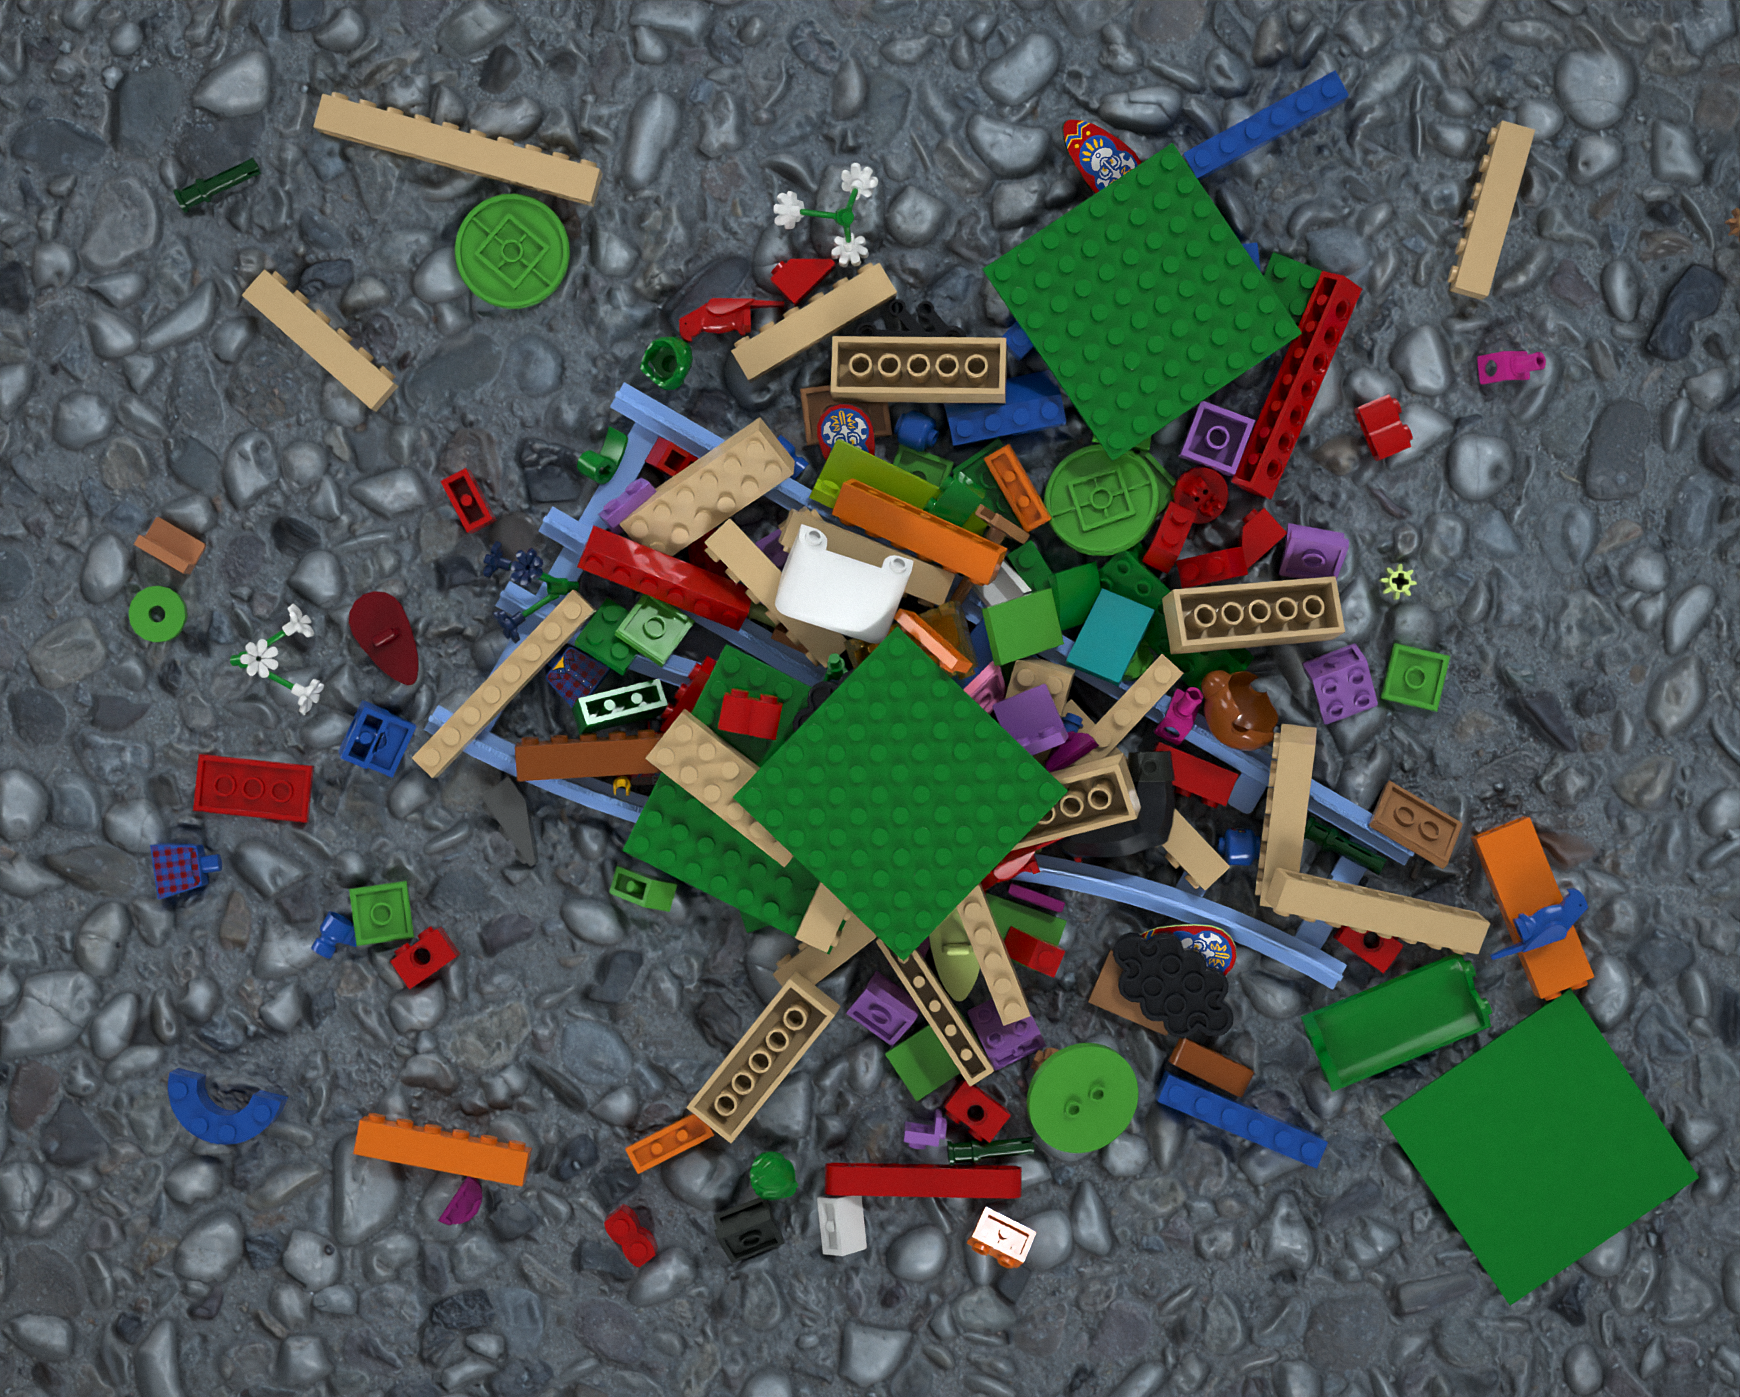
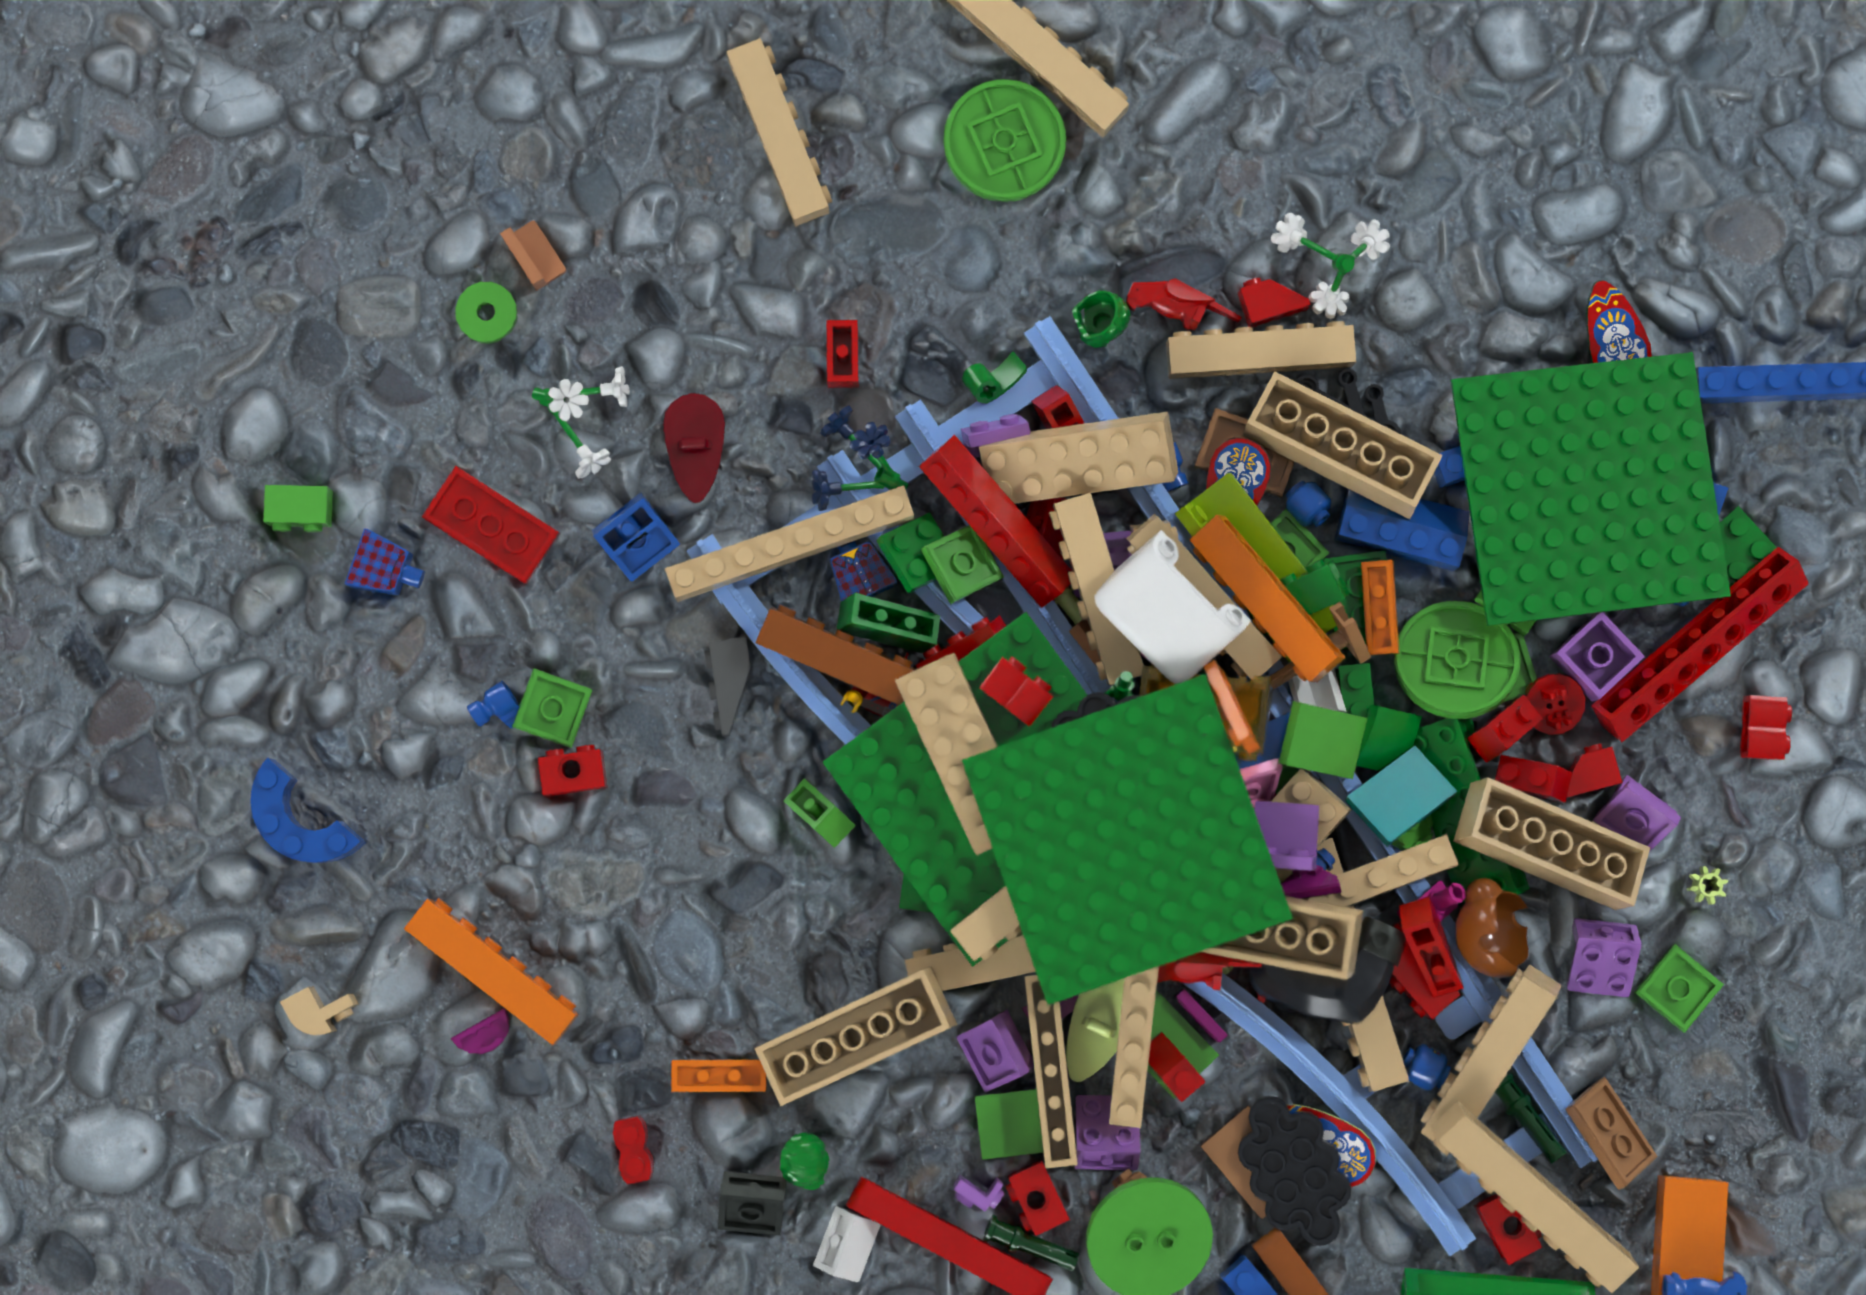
camera: 25 degrees right, 5 degrees down
none -> bright green brick [263,485,333,532]
none -> tan brick [280,986,359,1035]
none -> red slope [1399,896,1464,998]

